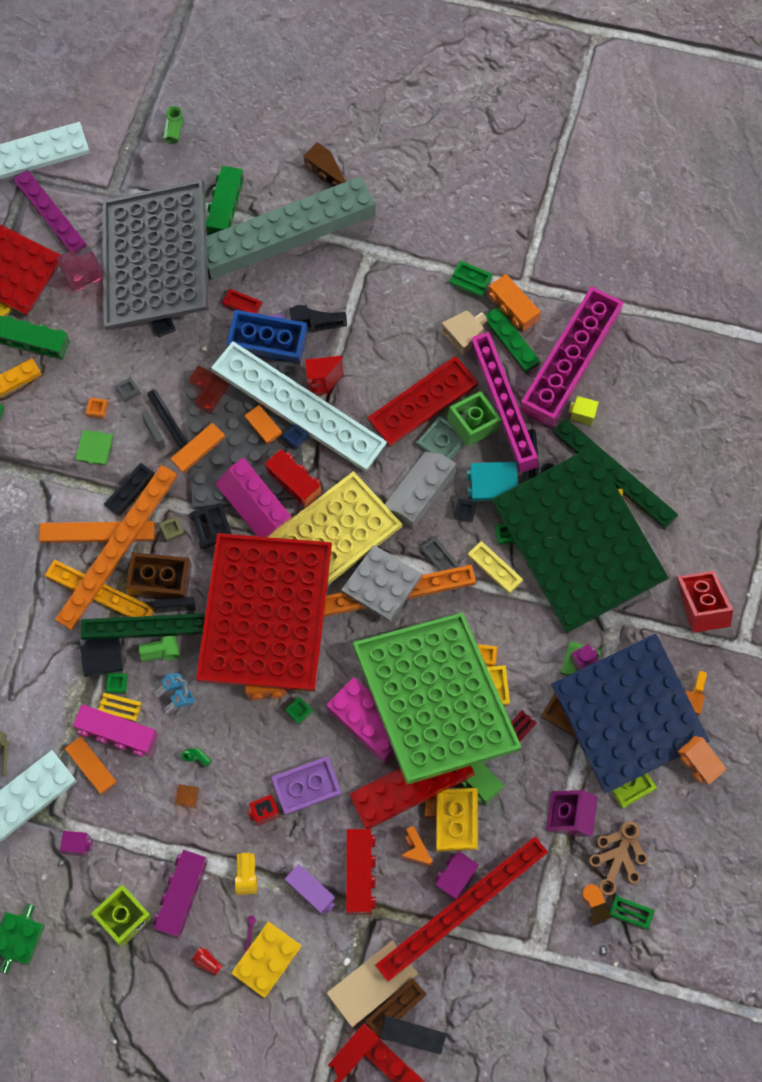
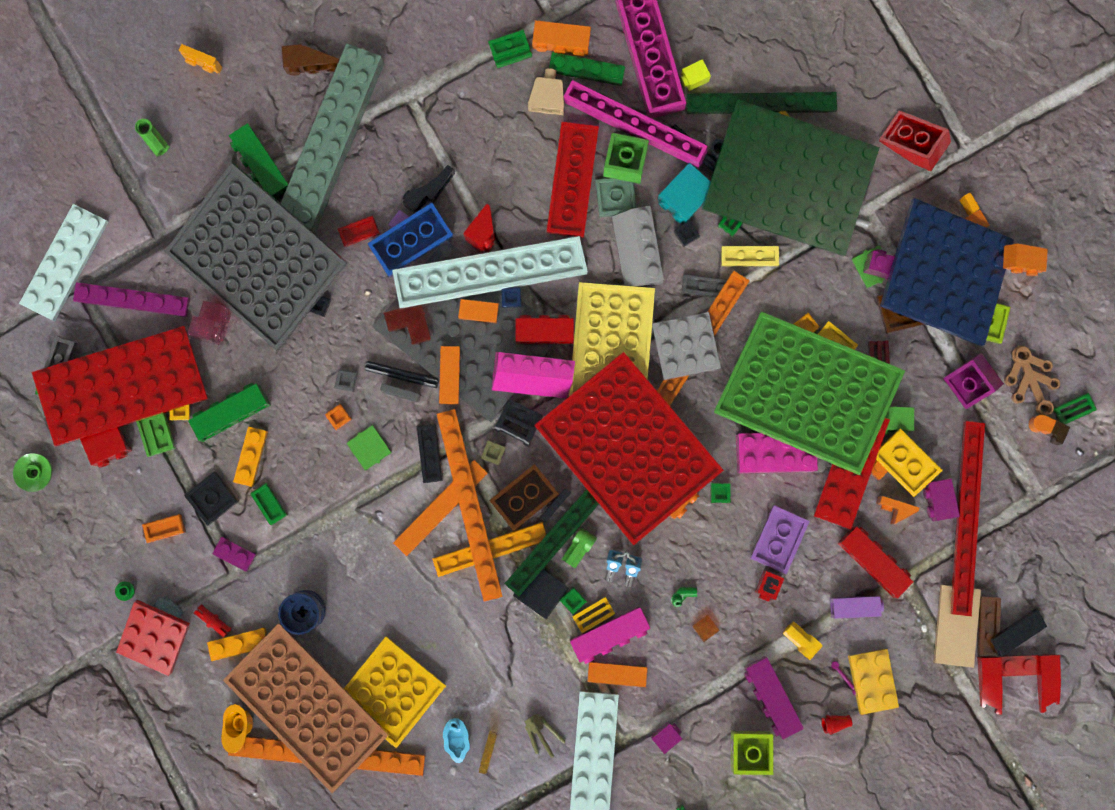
camera: 45 degrees left, 15 degrees up
none -> light orange plate [178,44,223,74]

